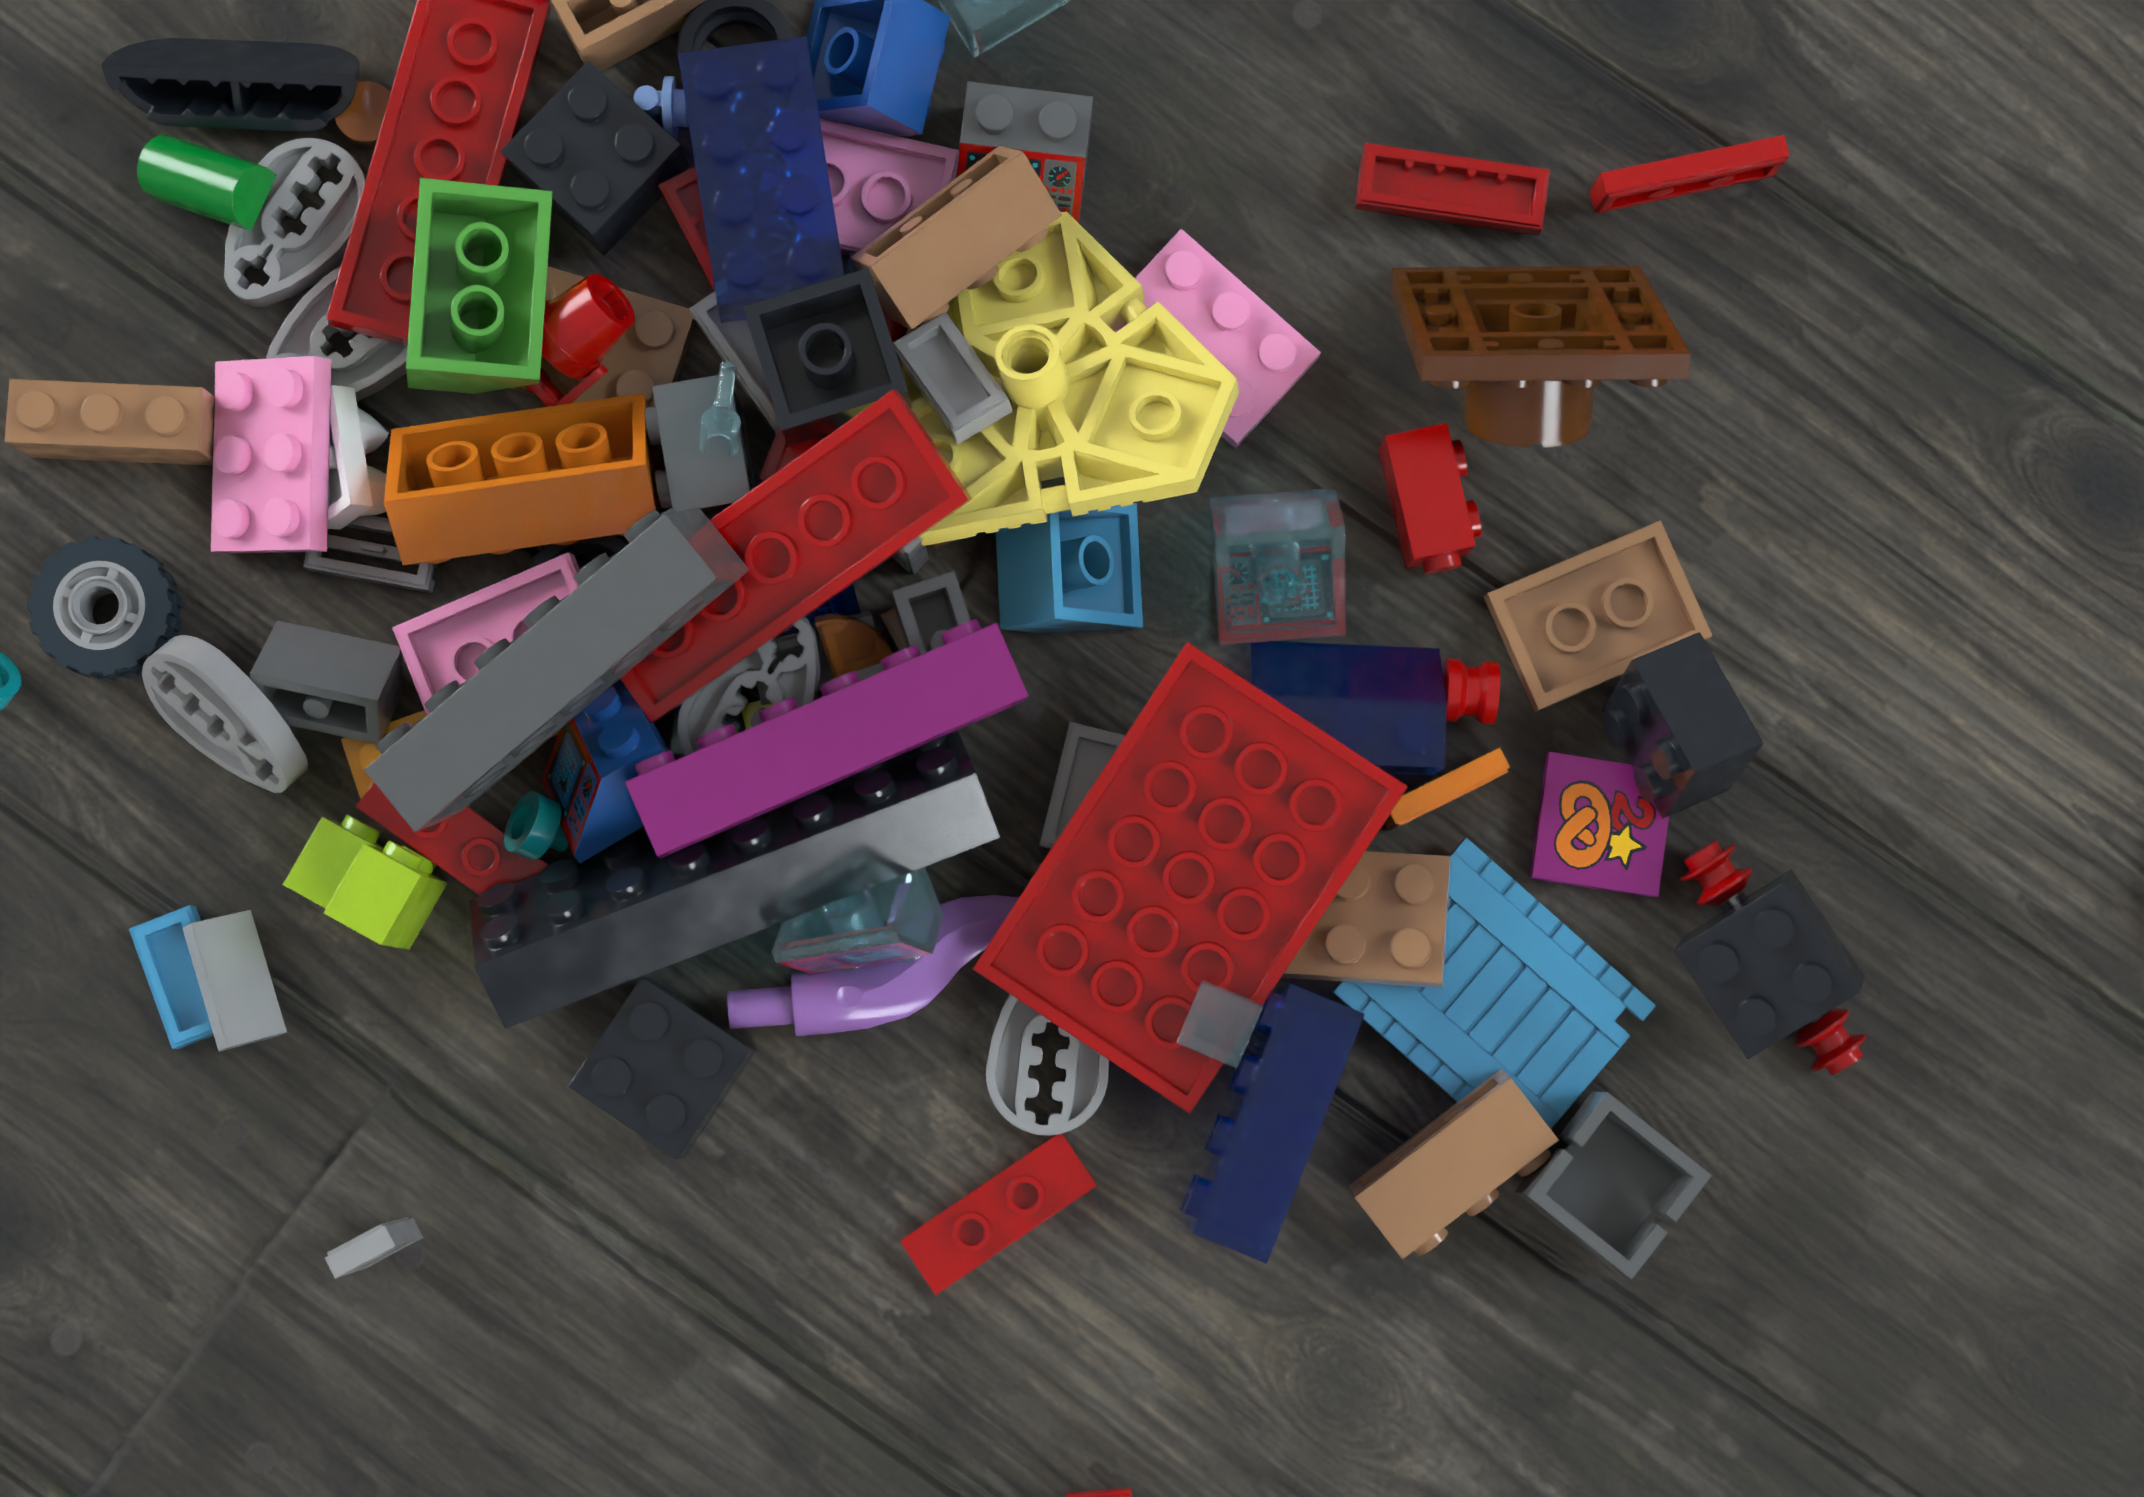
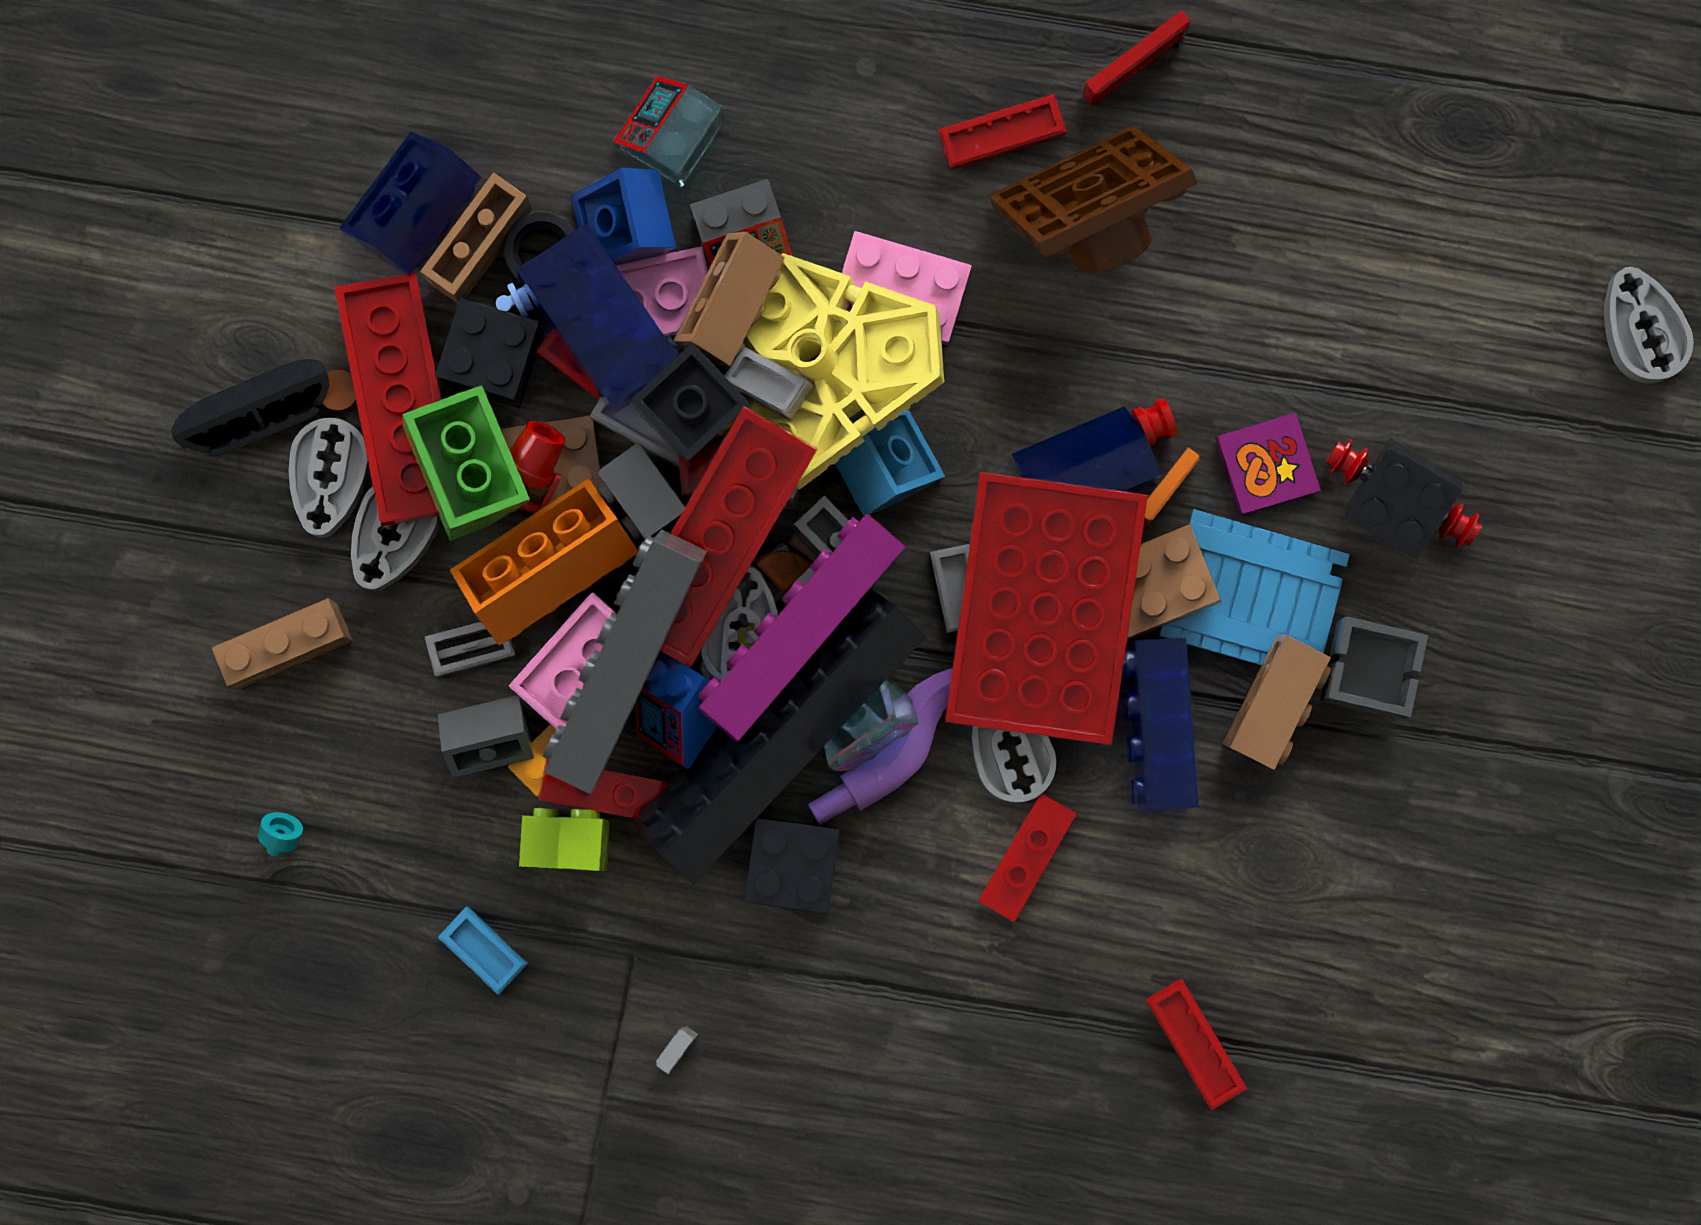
camera: 20 degrees left, 0 degrees up
black wheel [27,536,183,681] -> none
green brick [137,135,277,231] -> none
light grey piece [142,635,308,793] -> none
light grey tile [182,910,287,1052] -> none
bright pink plate [211,356,332,554] -> none
white tile [327,385,389,530] -> none
teal tile [504,791,569,861] -> none
clear light blue hand [699,362,741,456] -> none
clear light blue tile [1176,979,1263,1068] -> none
clear light blue slope [1209,488,1346,645] -> none
red brick [1378,423,1482,575] -> none
medium nougat plate [1484,520,1712,712] -> none
black brick [1602,632,1764,819] -> none

